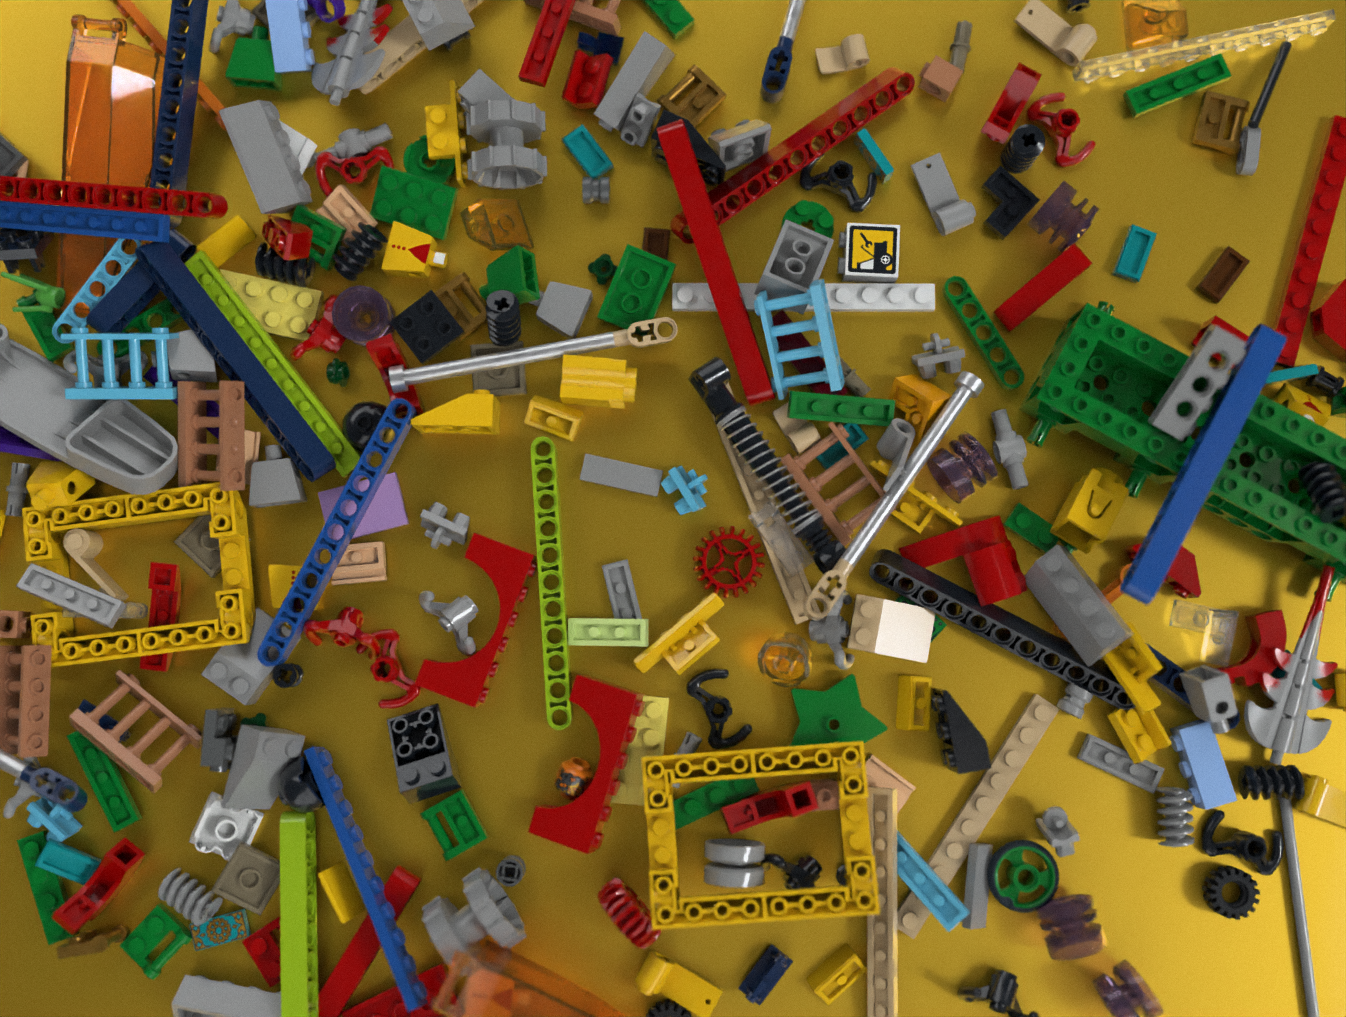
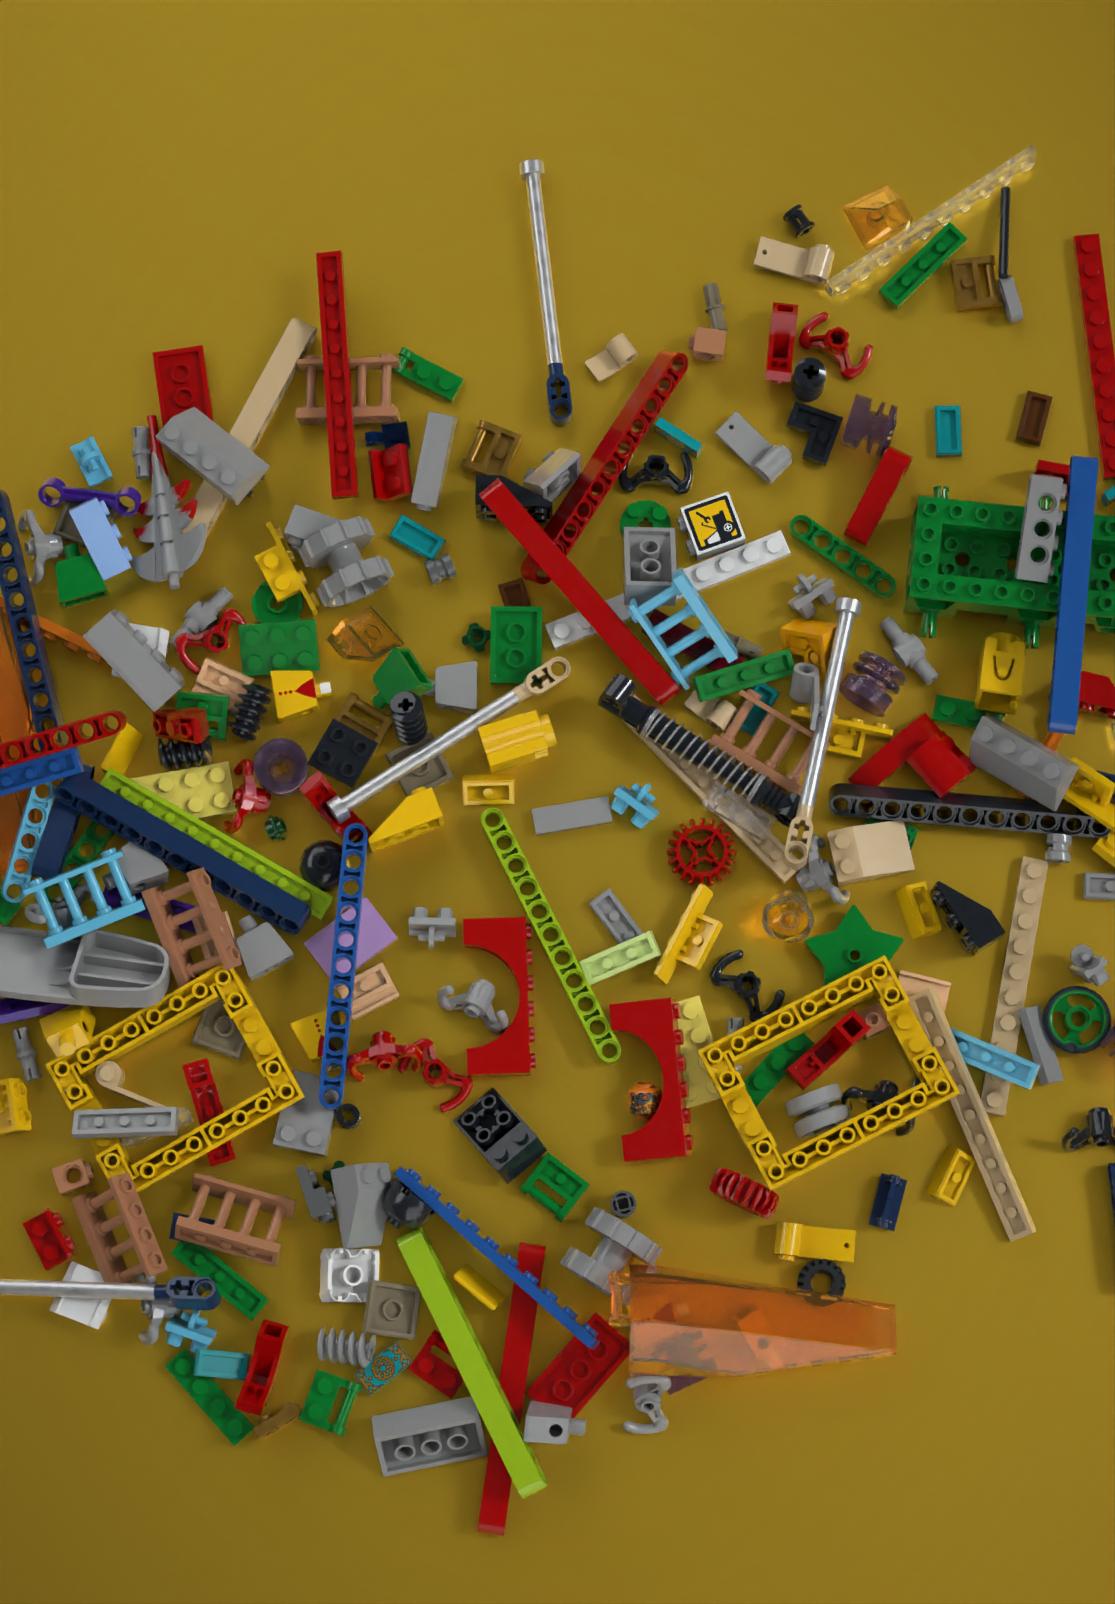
camera: 25 degrees left, 5 degrees down
light grey hips [621,93,661,147] -> none

